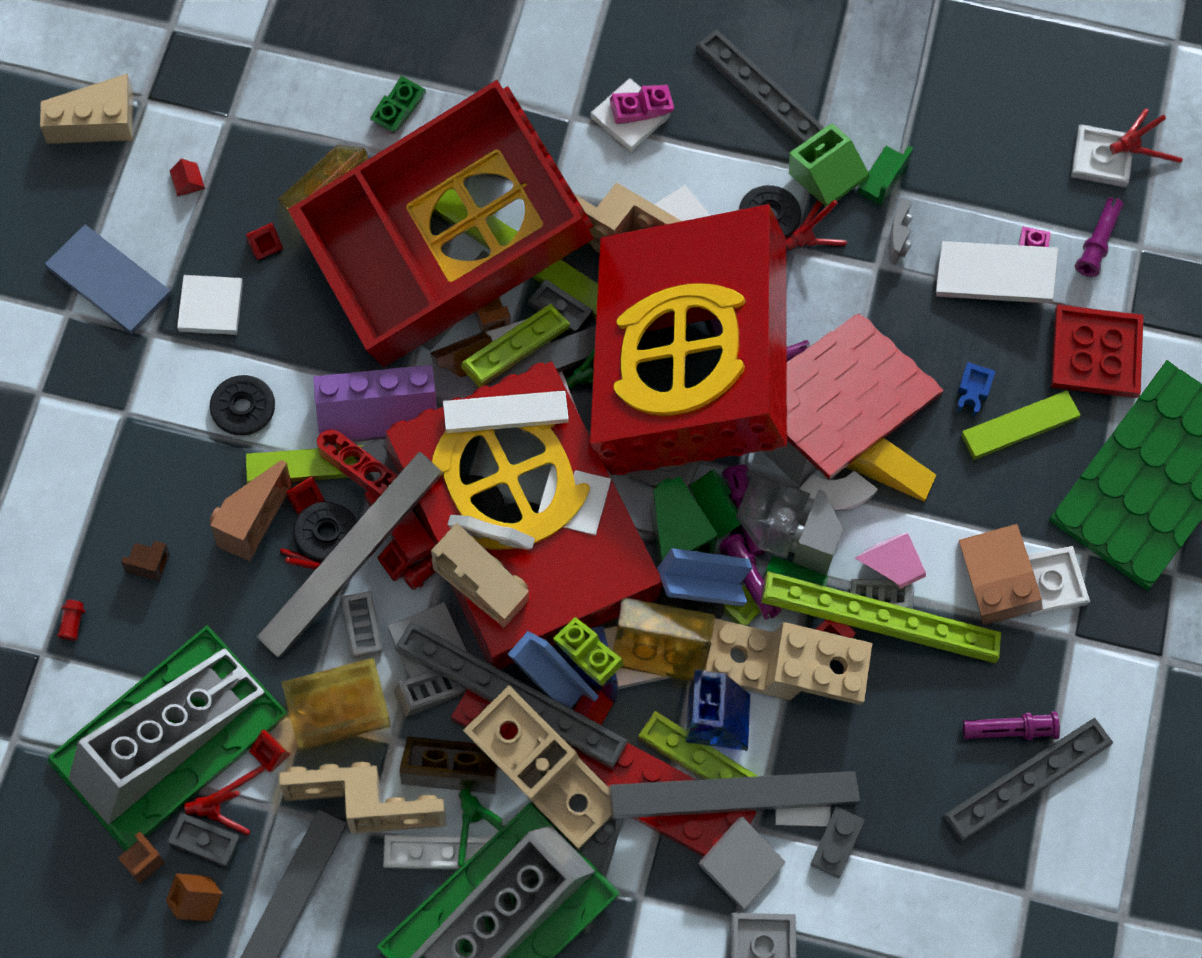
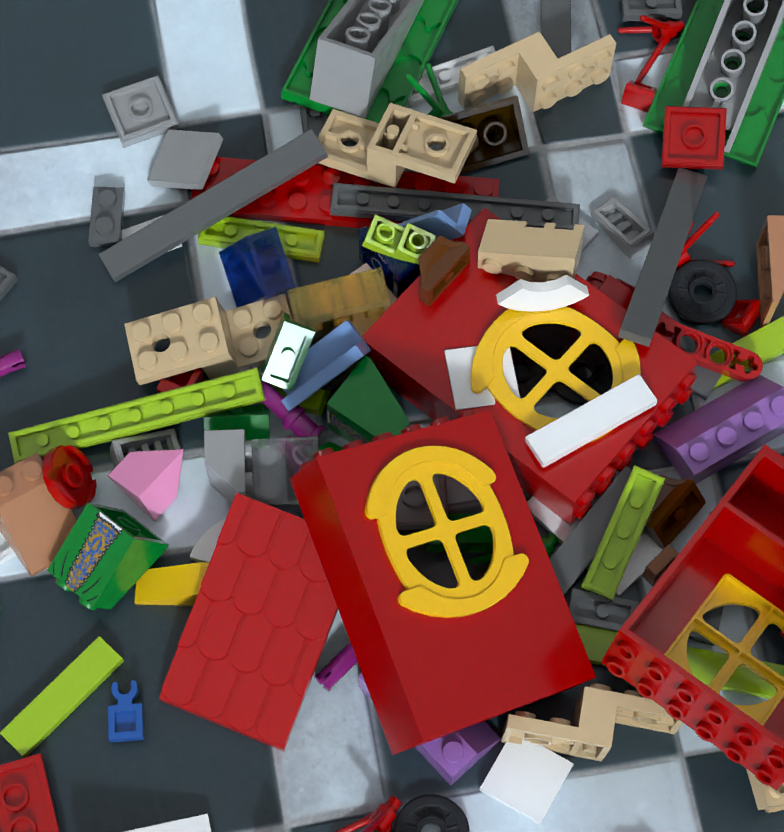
camera: 160 degrees right, 0 degrees up
clear yellow brick [282,658,391,751] -> none
light grey slope [394,671,466,717] -> none
none -> red tile [42,445,97,510]
none -> green slope [47,503,169,610]
none -> panel [261,313,315,391]
none -> reddish brown slope [419,235,470,306]
none -> red tile [662,106,727,170]

